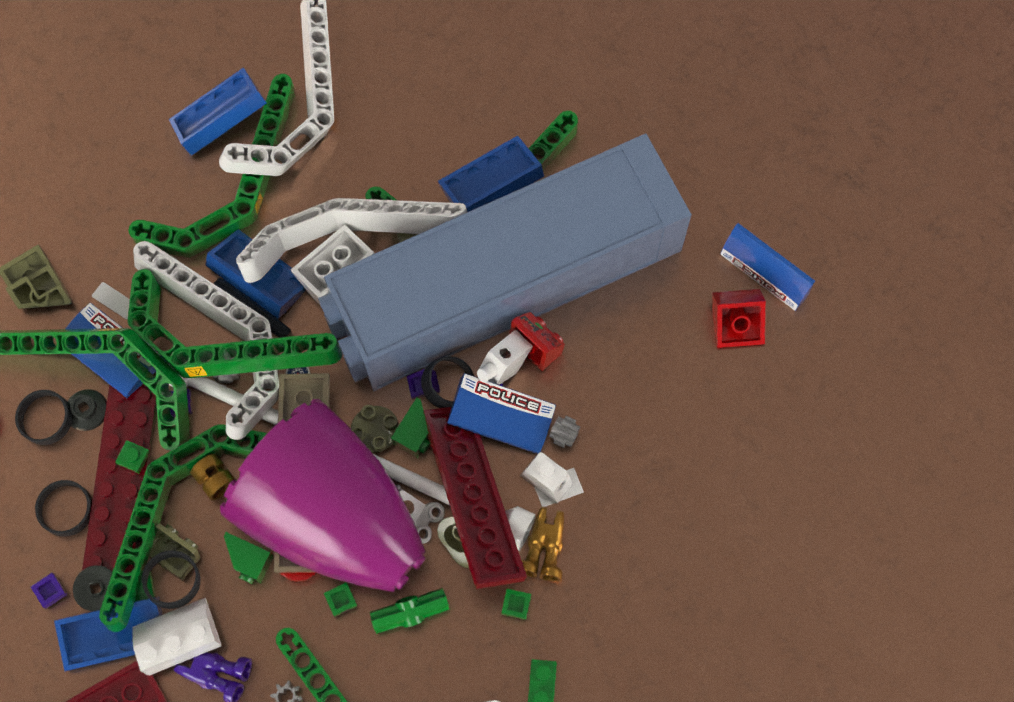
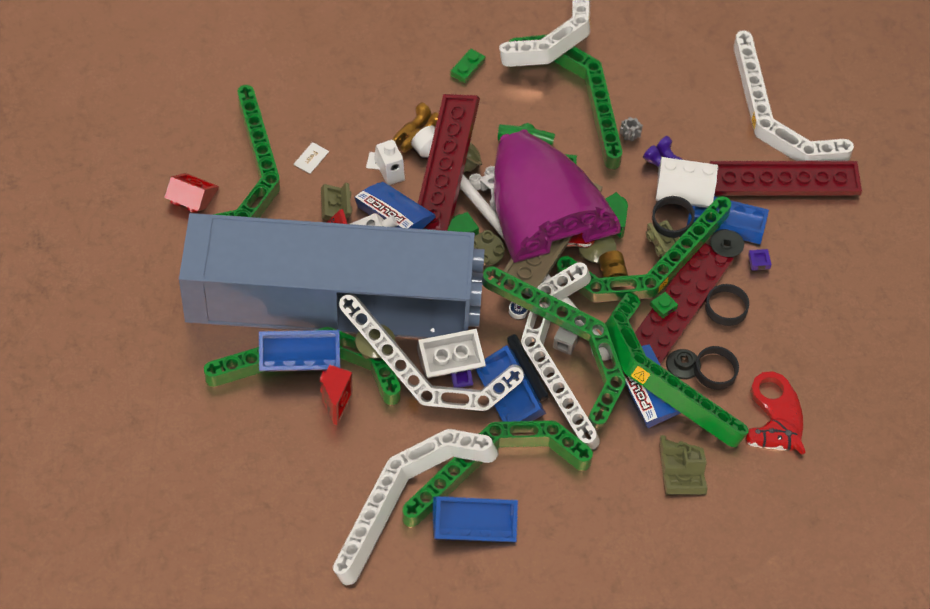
camera: 155 degrees left, 15 degrees down
white sticker [92,282,130,319] -> none
light grey gear [549,415,581,448] -> none
blue slope [720,223,815,311] -> none
none -> green beam [213,85,280,218]
none -> white sticker [293,142,329,173]
none -> red slope [320,365,353,425]
none -> olive bracket [321,183,352,220]

